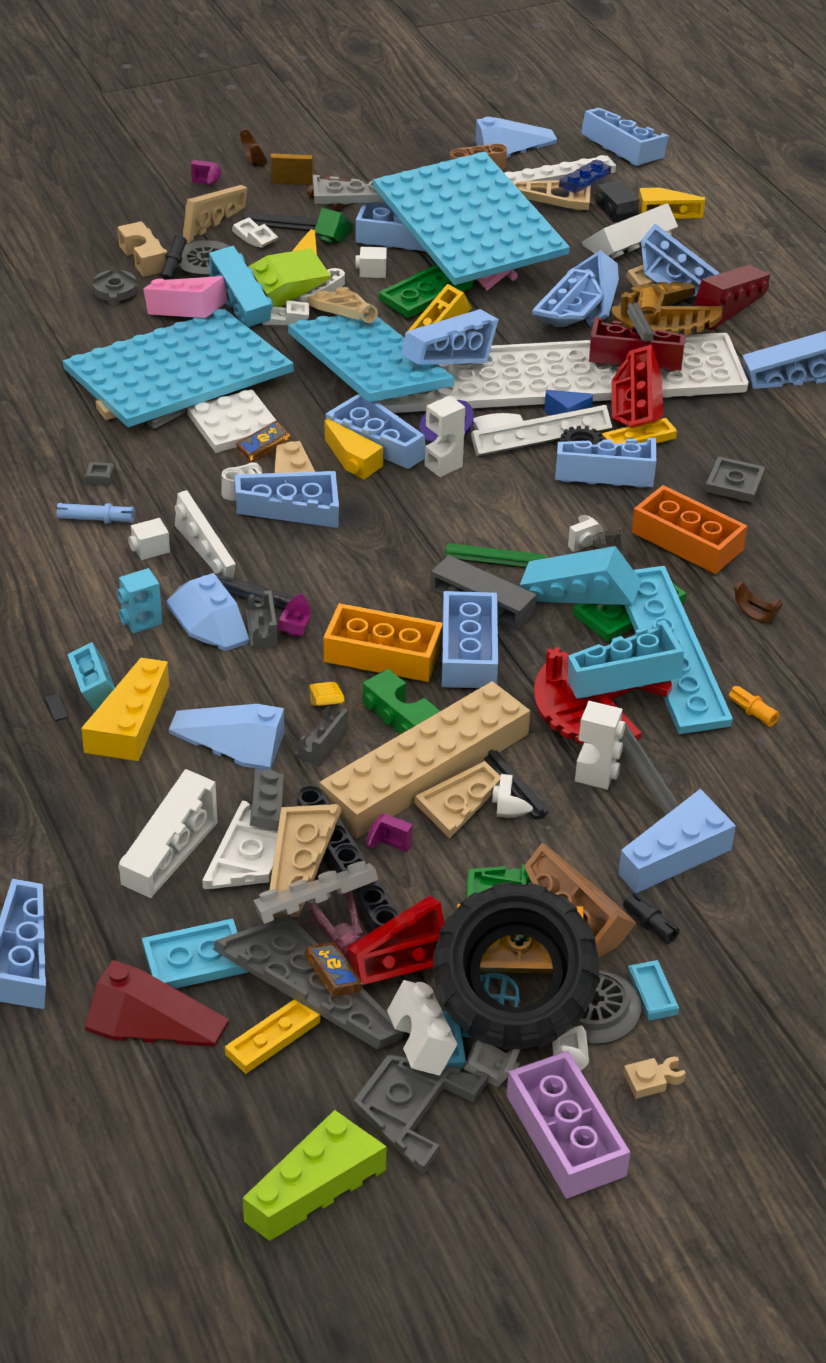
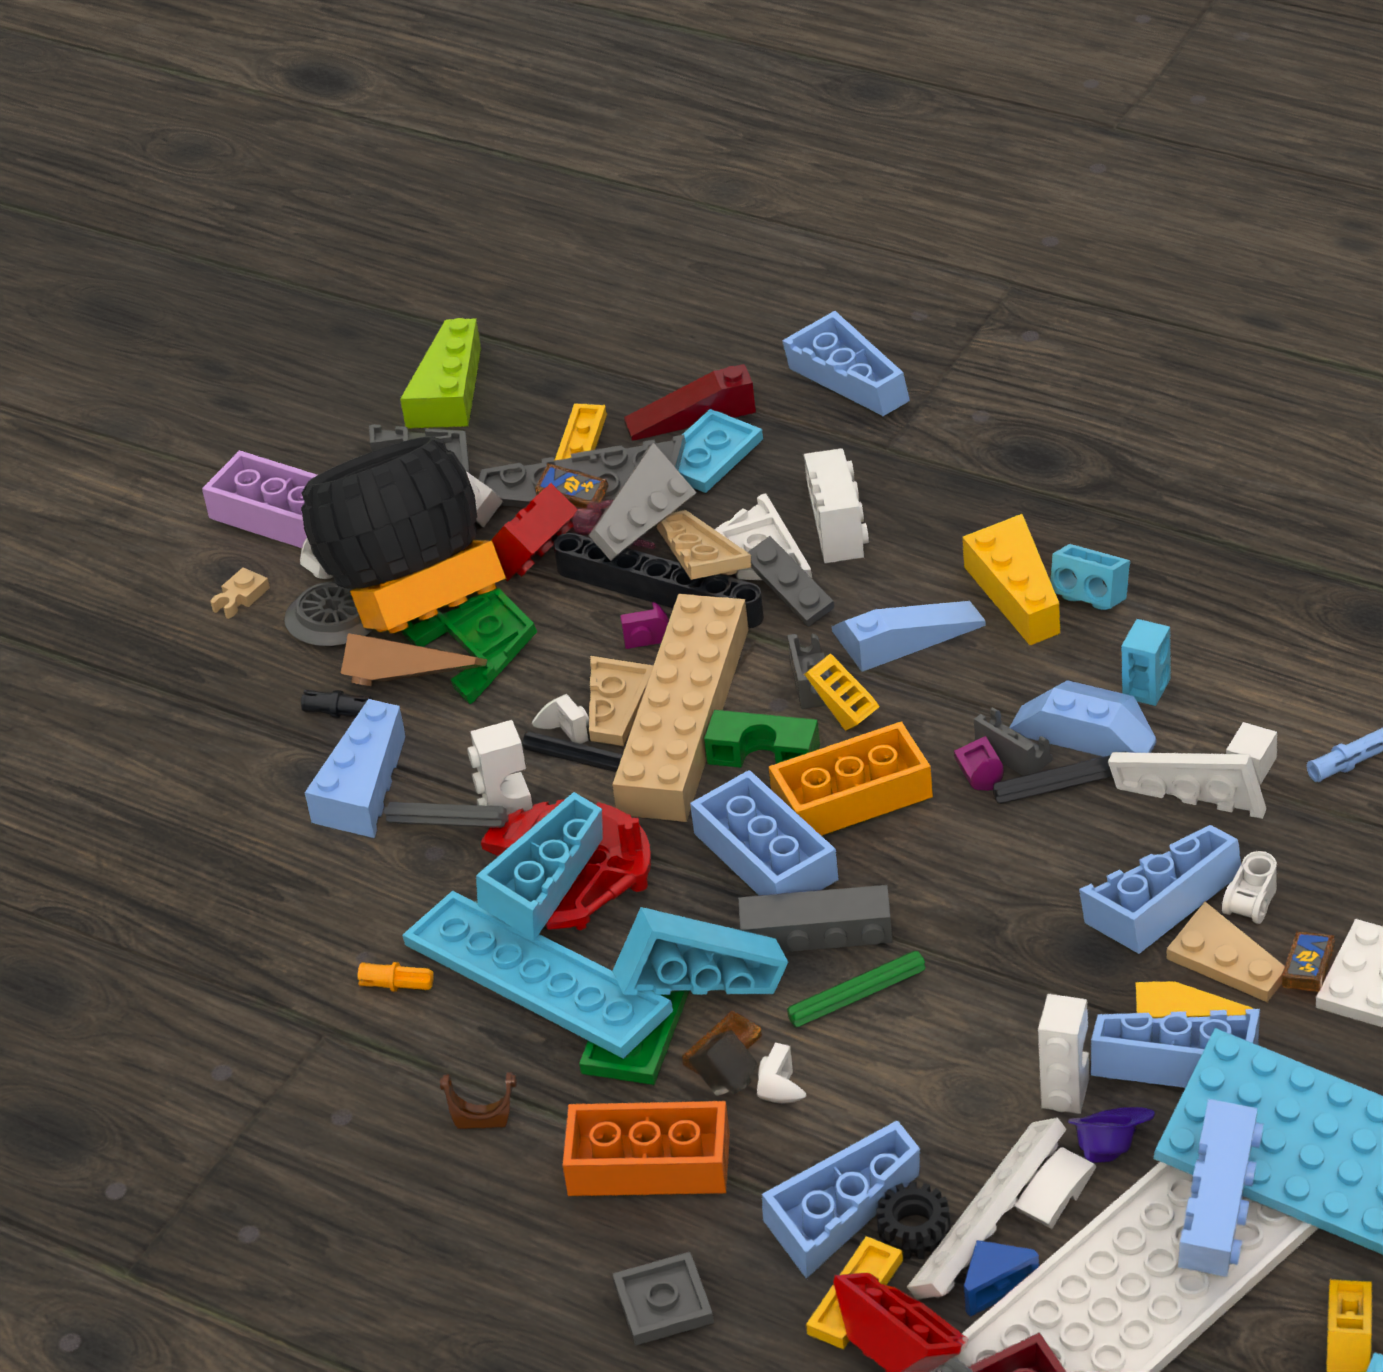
camera: 150 degrees right, 0 degrees up
medium azure tile [627,960,679,1021] -> none

